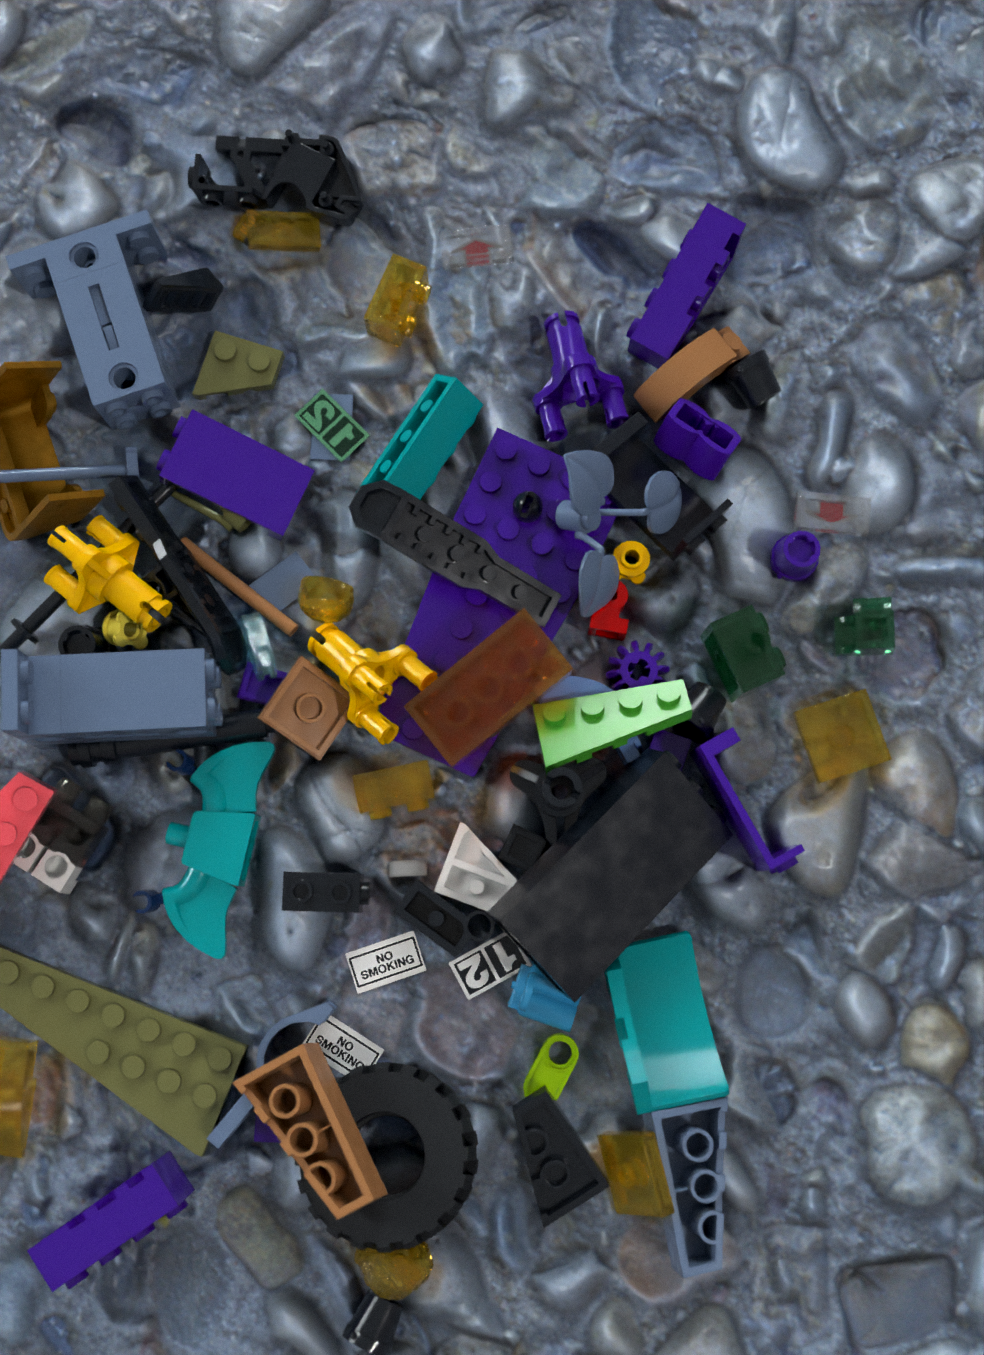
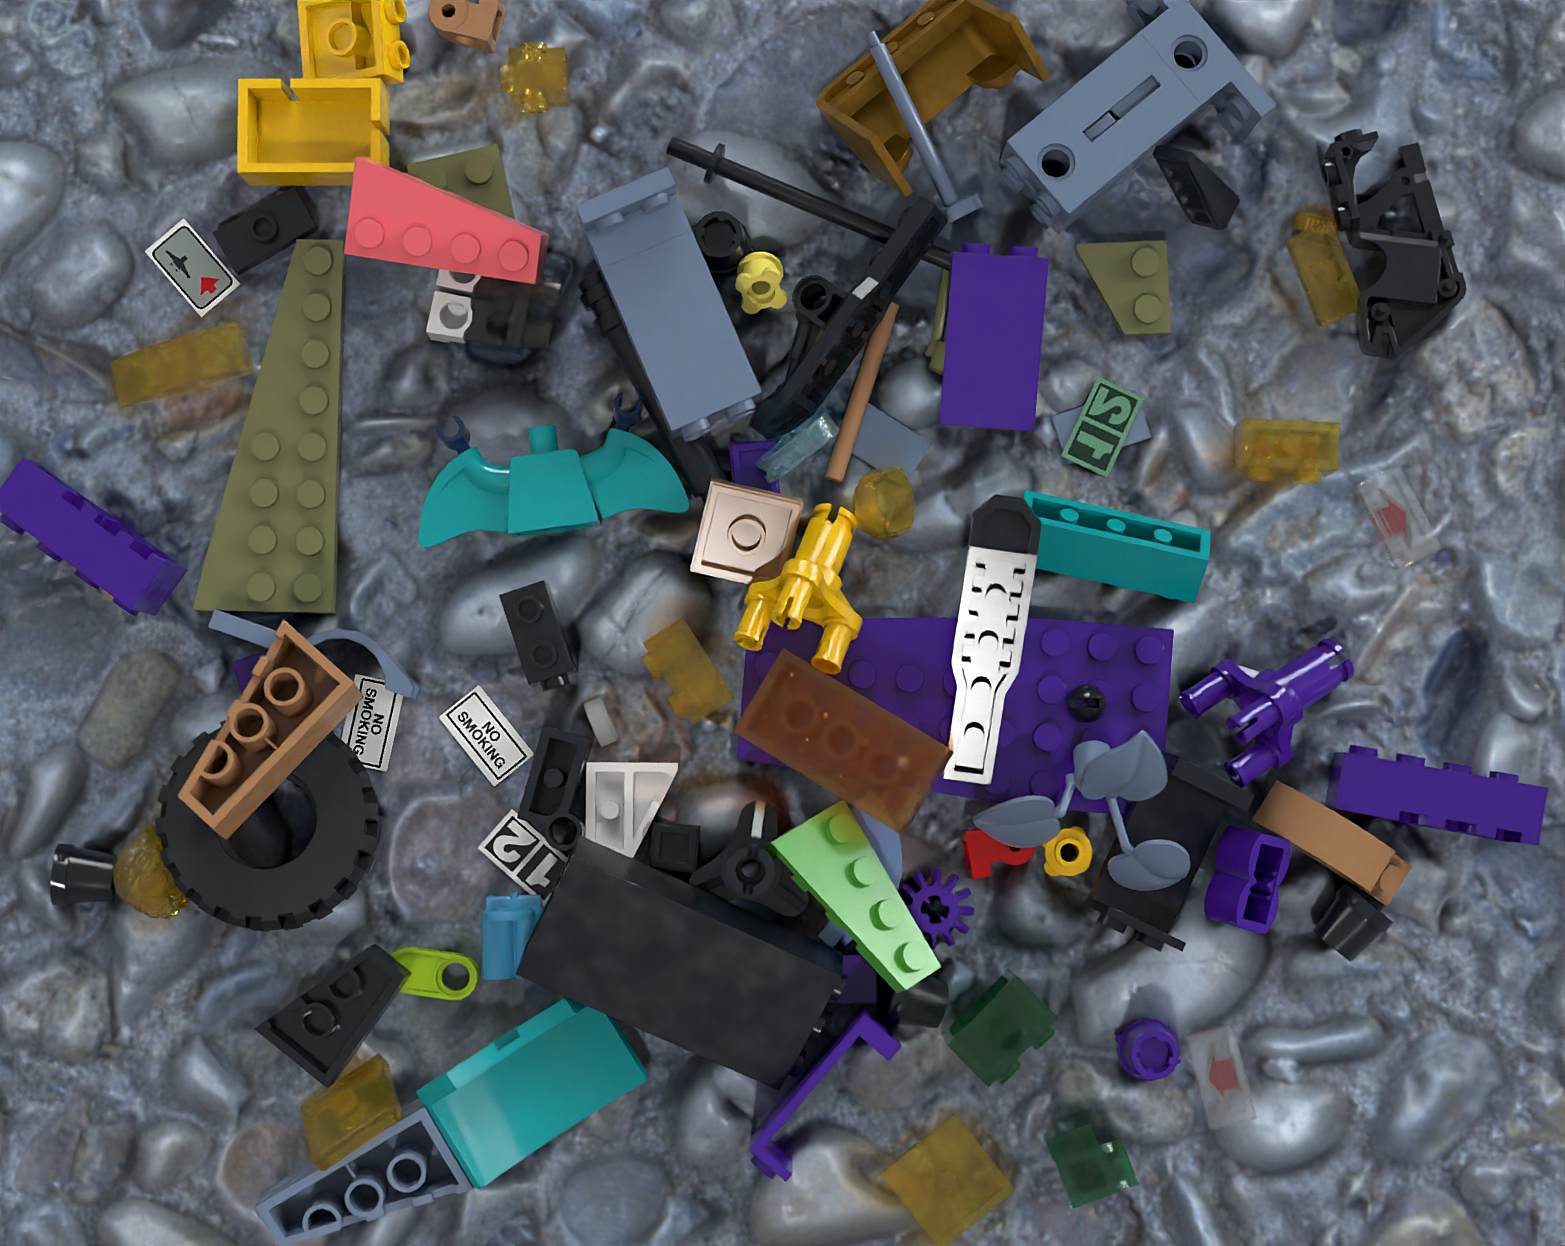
camera: 70 degrees right, 5 degrees up
yellow wheel [44,515,173,633] -> none

